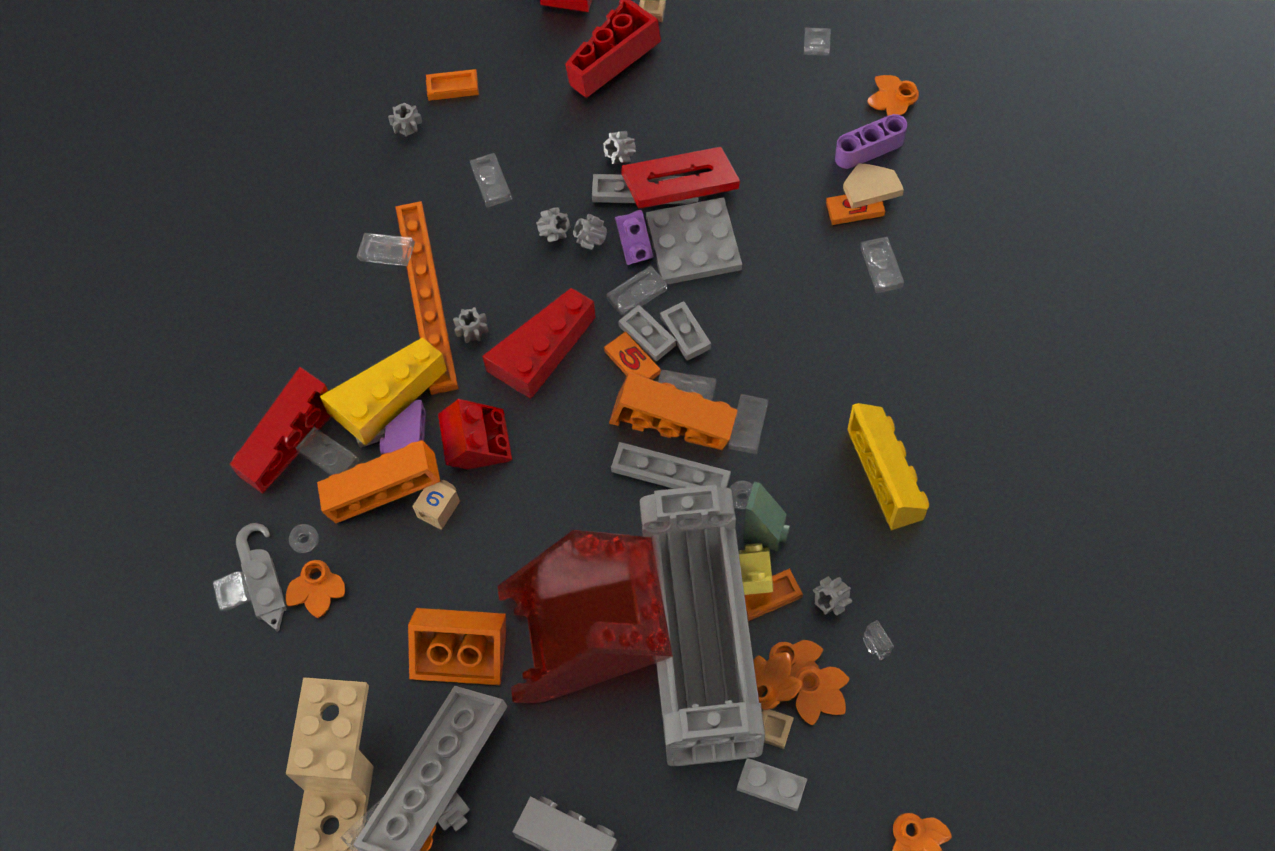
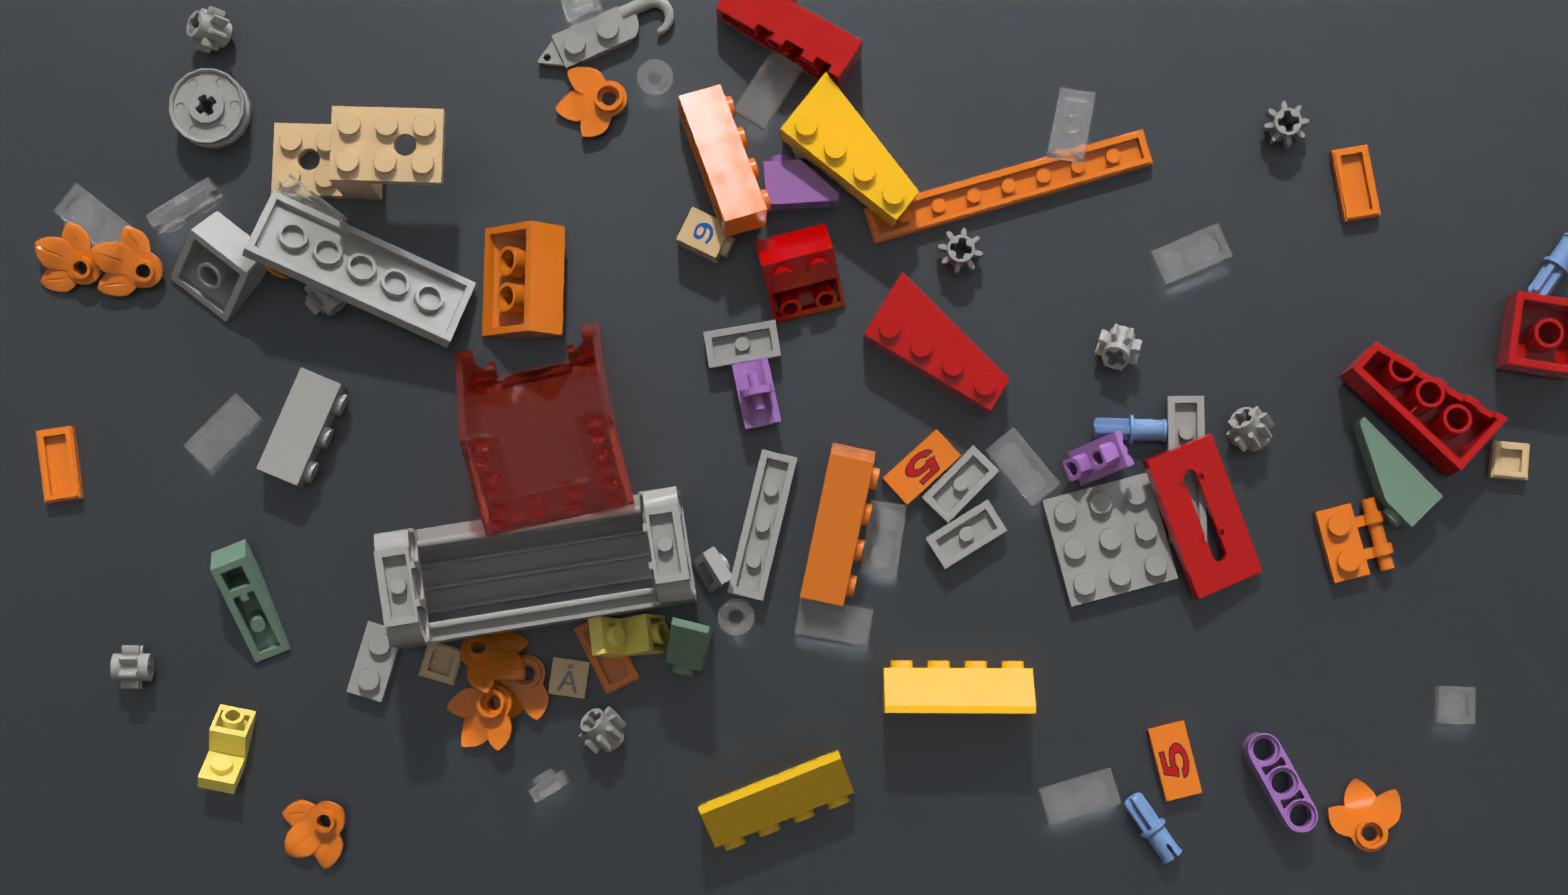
camera: 85 degrees right, 20 degrees up
light grey gear [573,214,607,250] -> none
tan slope [843,163,904,209] -> none
none -> tan tile [548,657,591,699]
none -> light grey plate [703,320,781,369]
none -> medium lavender hips [732,357,781,430]
none -> yellow slope [882,660,1036,714]
none -> medium blue axle [1093,415,1167,444]
none -> medium blue axle [1123,792,1182,864]
none -> orange plate [1313,497,1395,584]
none -> sand green slope [1352,417,1443,529]

